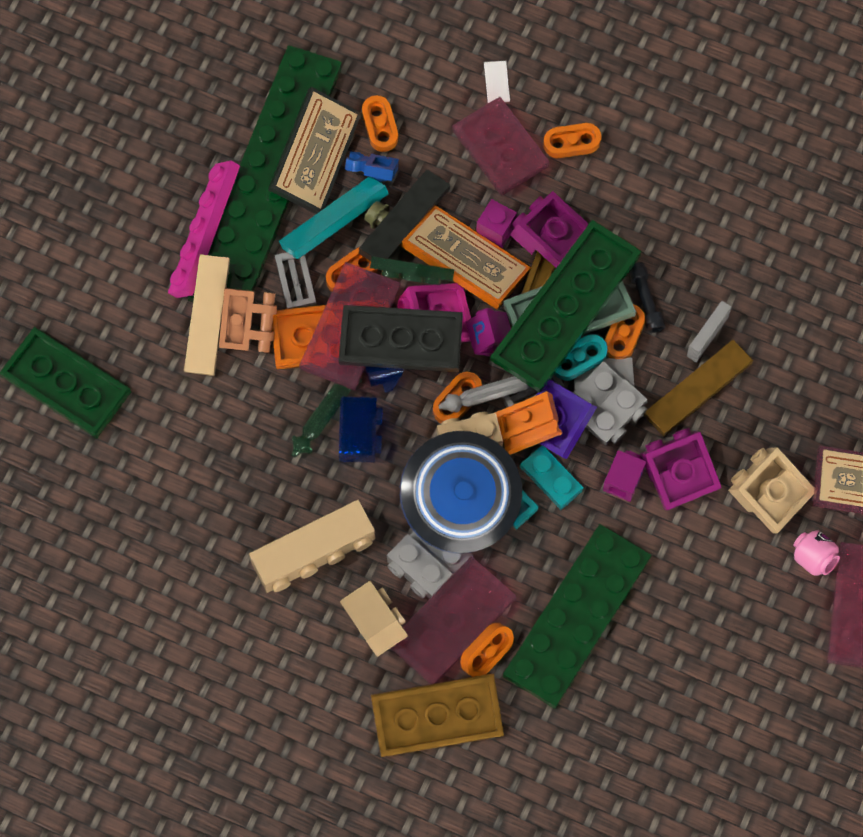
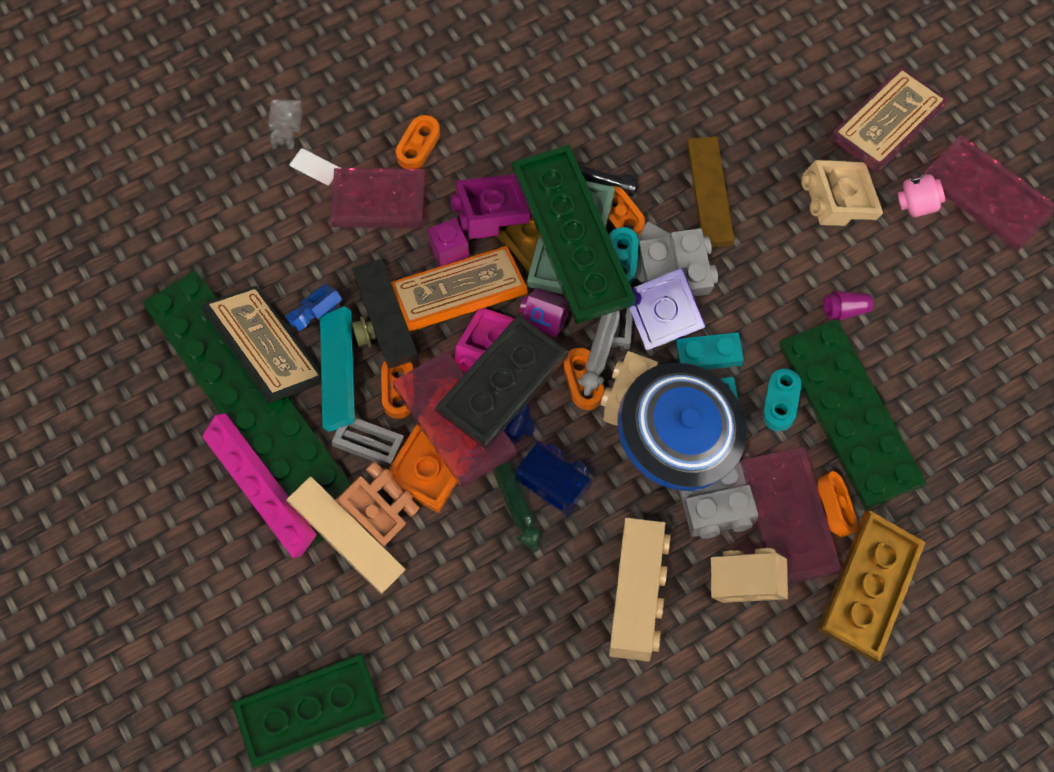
camera: 55 degrees left, 5 degrees down
orange plate [362,95,398,152] -> none
clear green plate [370,256,455,285] -> none
orange plate [495,391,562,455] -> none
magenta brick [603,450,646,502] -> none
magenta plate [640,428,722,510] -> none
light grey tile [687,301,731,363] -> none
none -> clear plate [268,99,303,150]
none -> teal plate [763,369,801,432]
none -> magenta cone [823,290,873,321]

